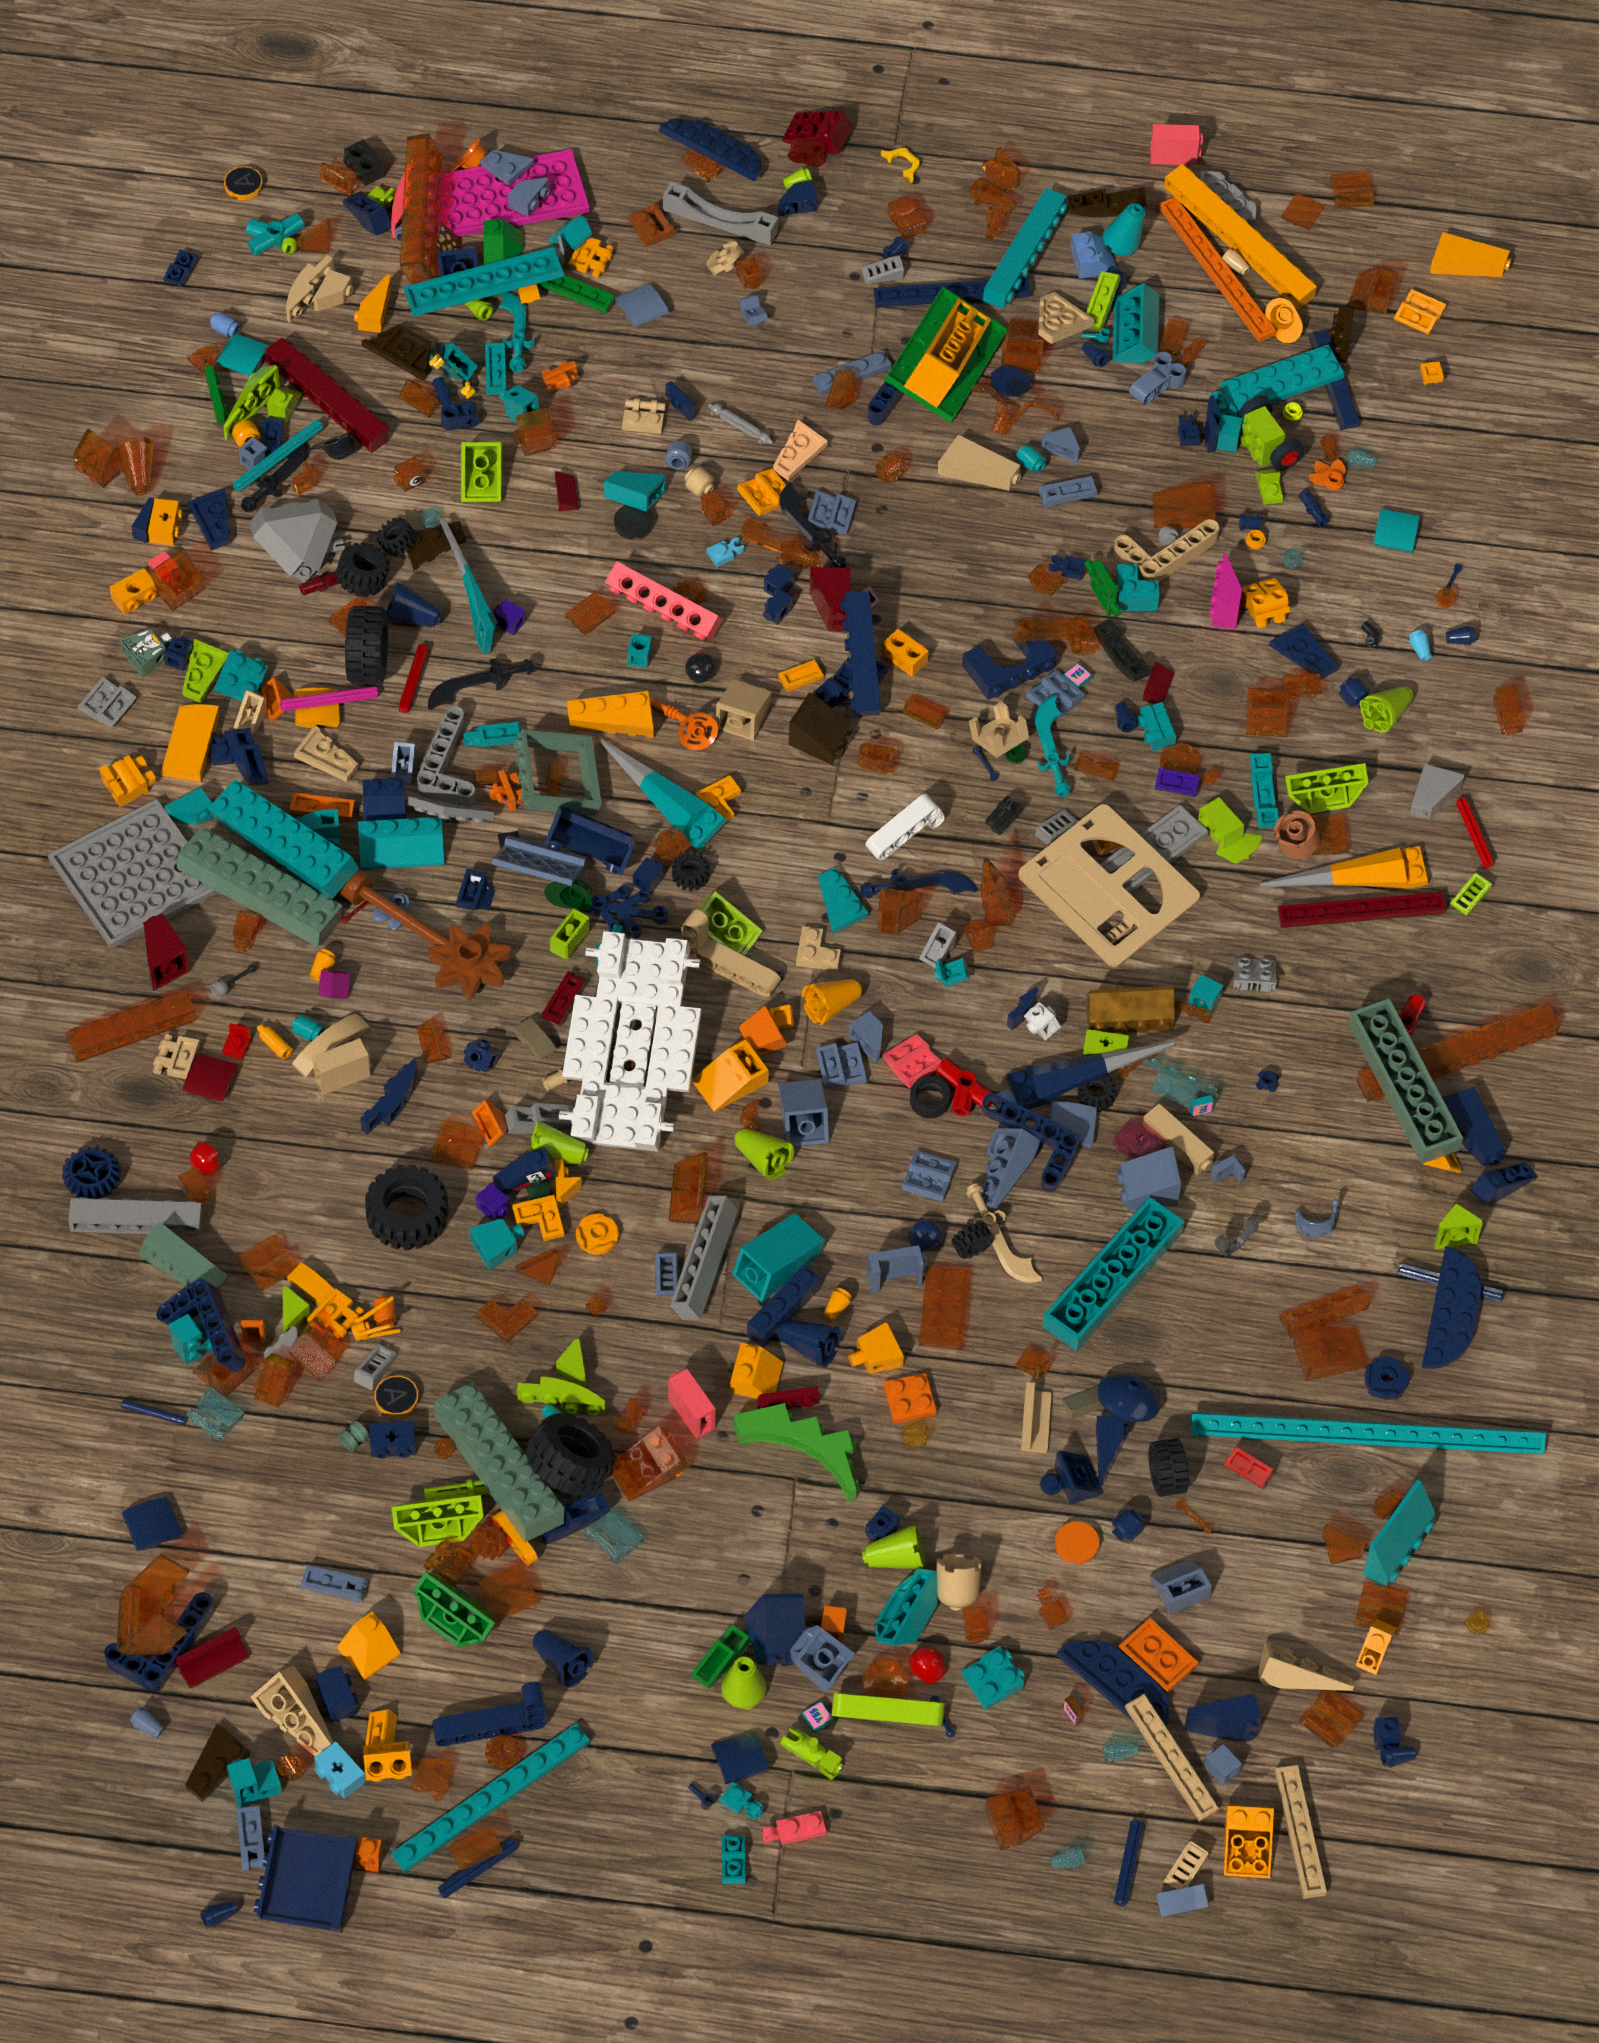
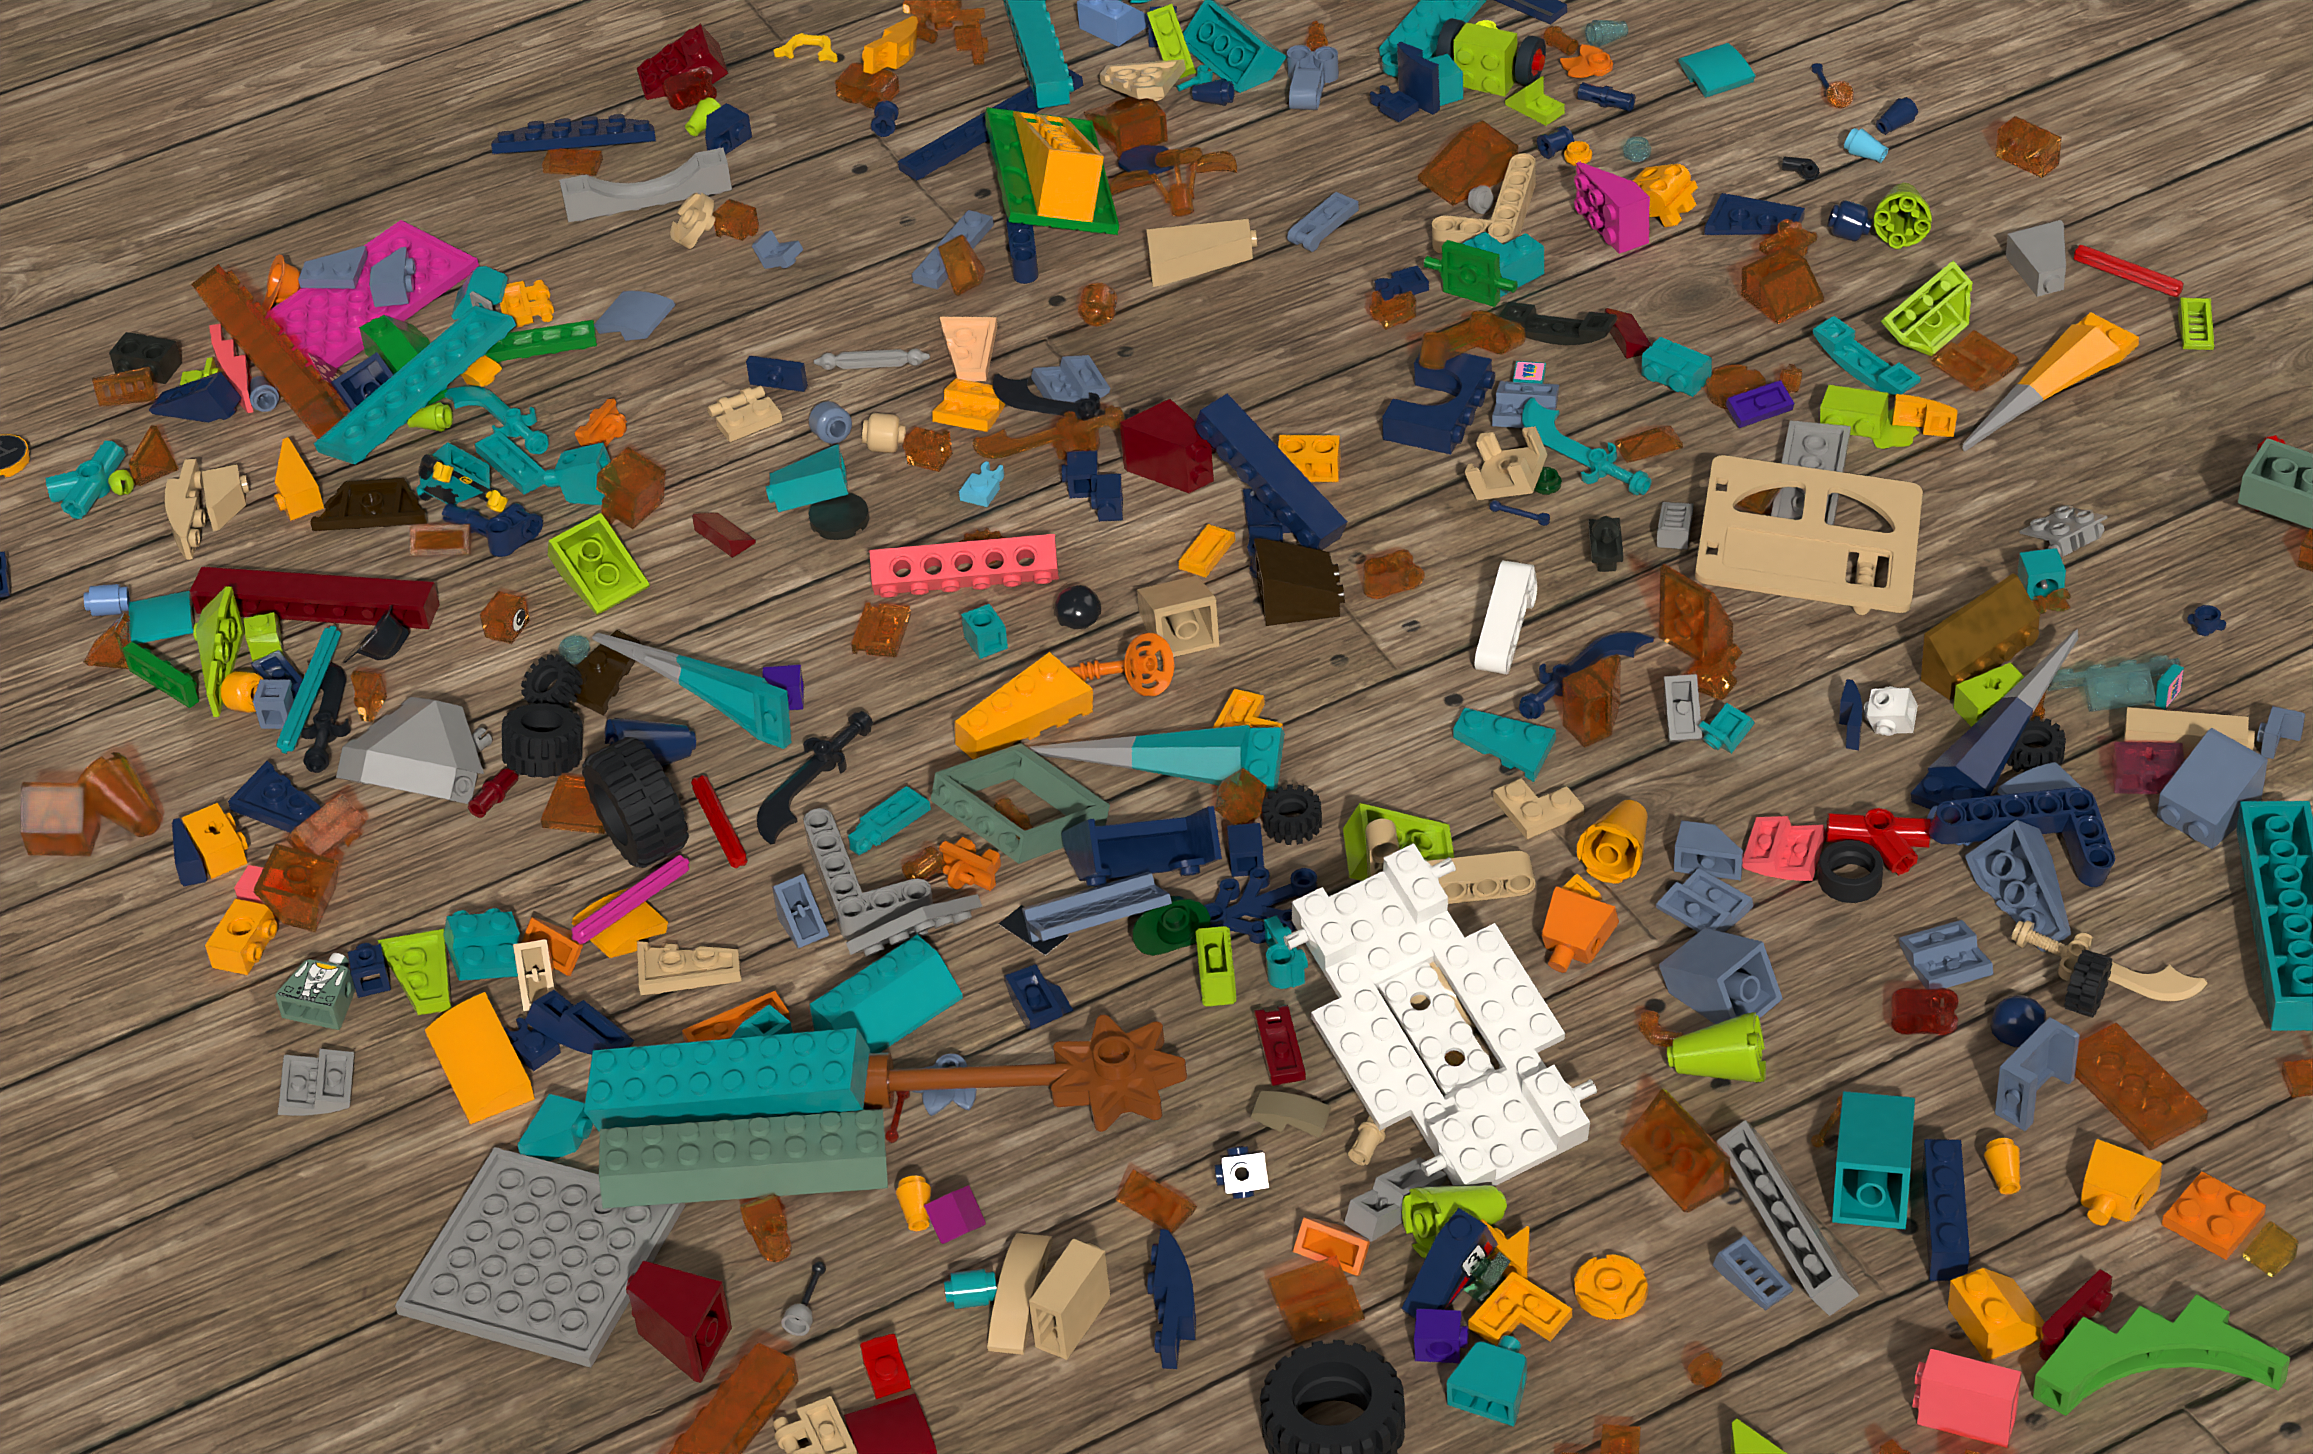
camera: 30 degrees left, 15 degrees down
light orange hips [99,755,156,807] -> none
light orange cylinder [257,1024,293,1060] -> none
dark blue slope [363,778,406,821] -> none
clear orange slope [515,1249,562,1285] -> none
dark orange plate [628,202,677,247] -> none
light orange slope [691,1039,769,1112] -> none
dark blue cone [777,1320,841,1367] -> none
light grey slope [861,255,904,285] -> none
clear orange slope [903,694,950,729] -> none
teal brick [1016,445,1046,473] -> none
sand blue slope [1041,427,1080,463] -> none
dark blue cone [1115,702,1137,733] -> none
clear orange plate [1159,318,1188,356] -> none
nougat brick [1274,811,1320,860] -> none
dark red plate [1277,892,1446,928] -> none
none -> clear orange brick [286,793,366,867]
none -> light orange slope [862,16,918,74]
none -> clear red piece [1891,988,1959,1035]
none -> light orange slope [1892,394,1958,437]

